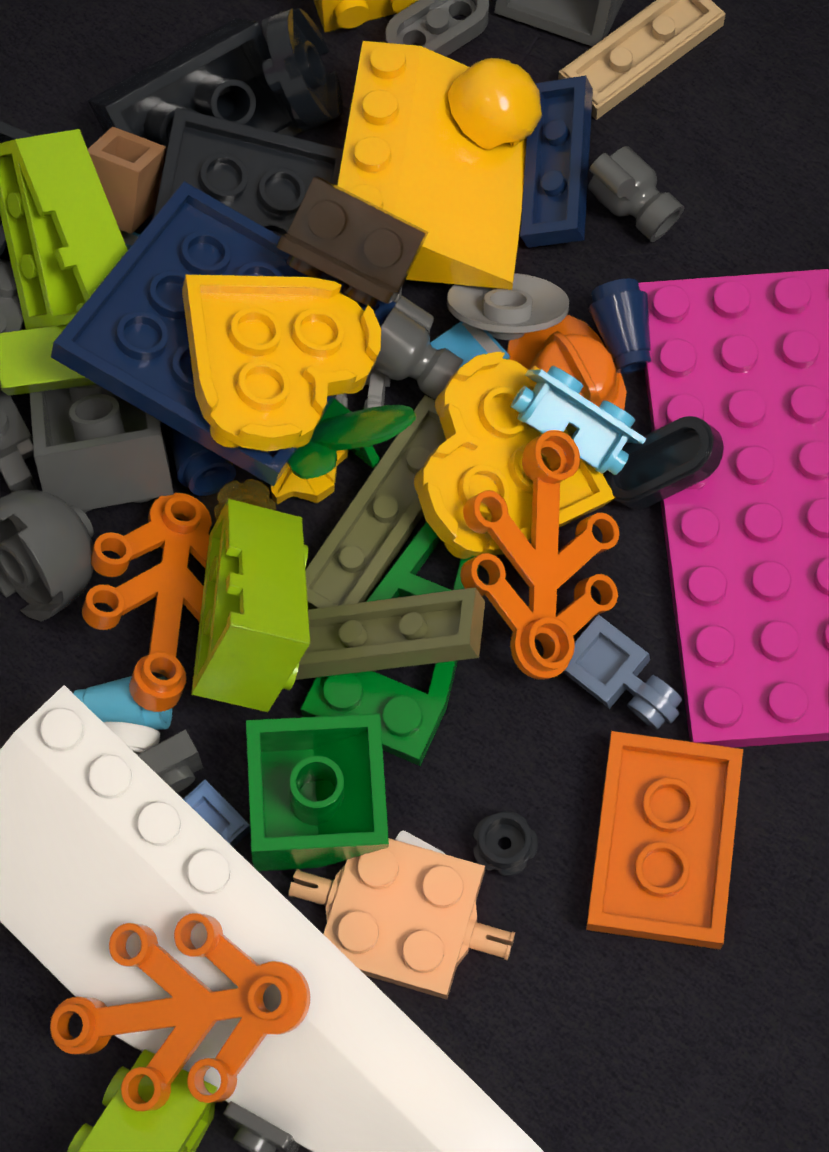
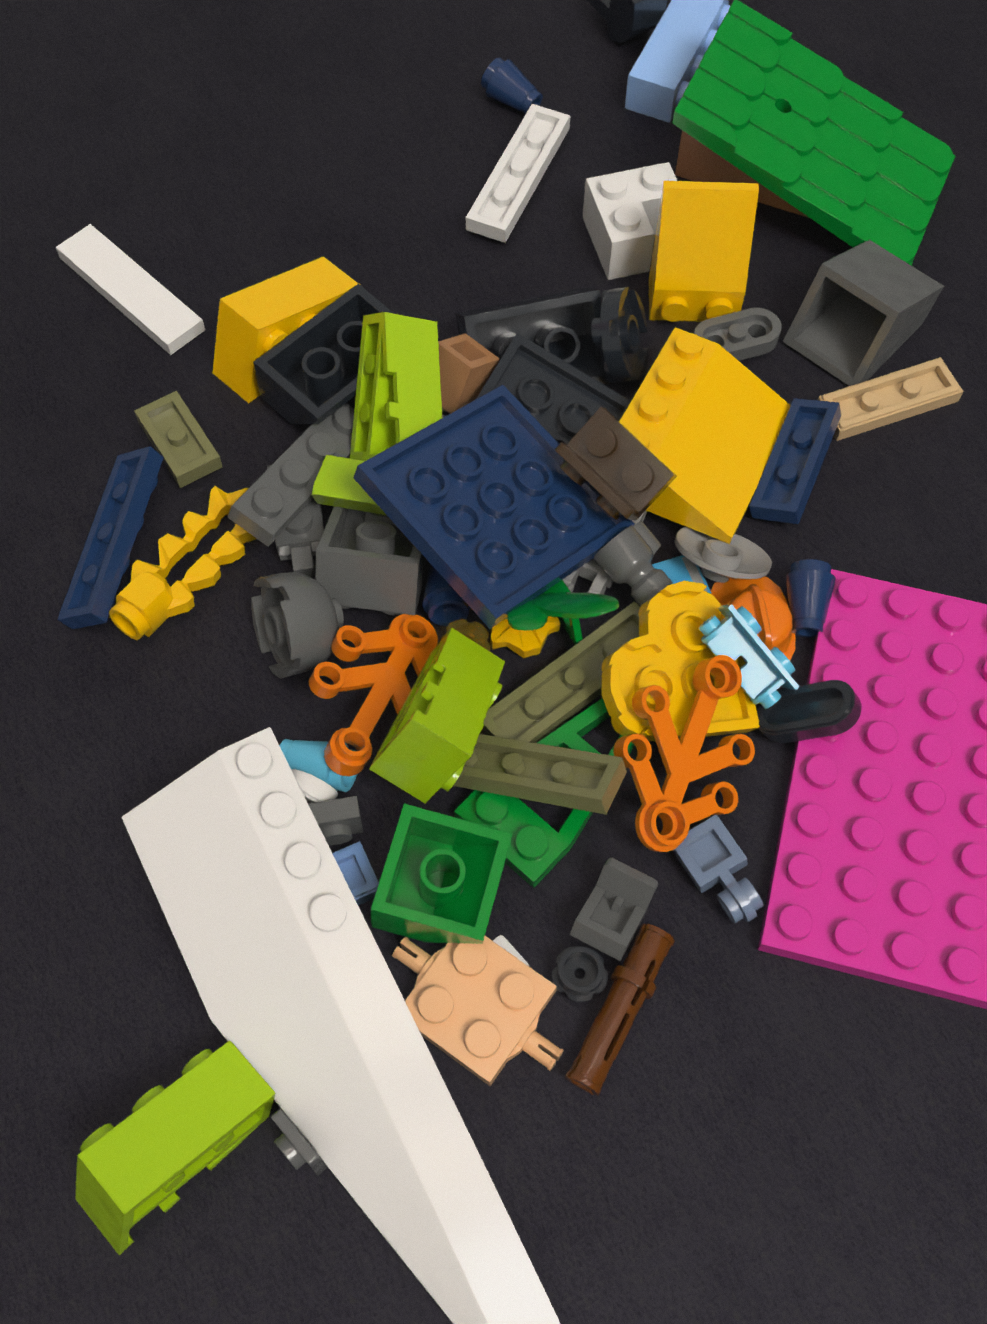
camera: 15 degrees right, 5 degrees down
orange plant [50,913,311,1111] -> none
yellow plate [182,274,381,452] -> none
yellow hair [448,58,542,150] -> none
orange plate [586,731,743,949] -> none
dark grey piece [587,146,684,242] -> none
none -> reddish brown pin [565,923,675,1096]
none -> dark grey bracket [570,858,658,961]

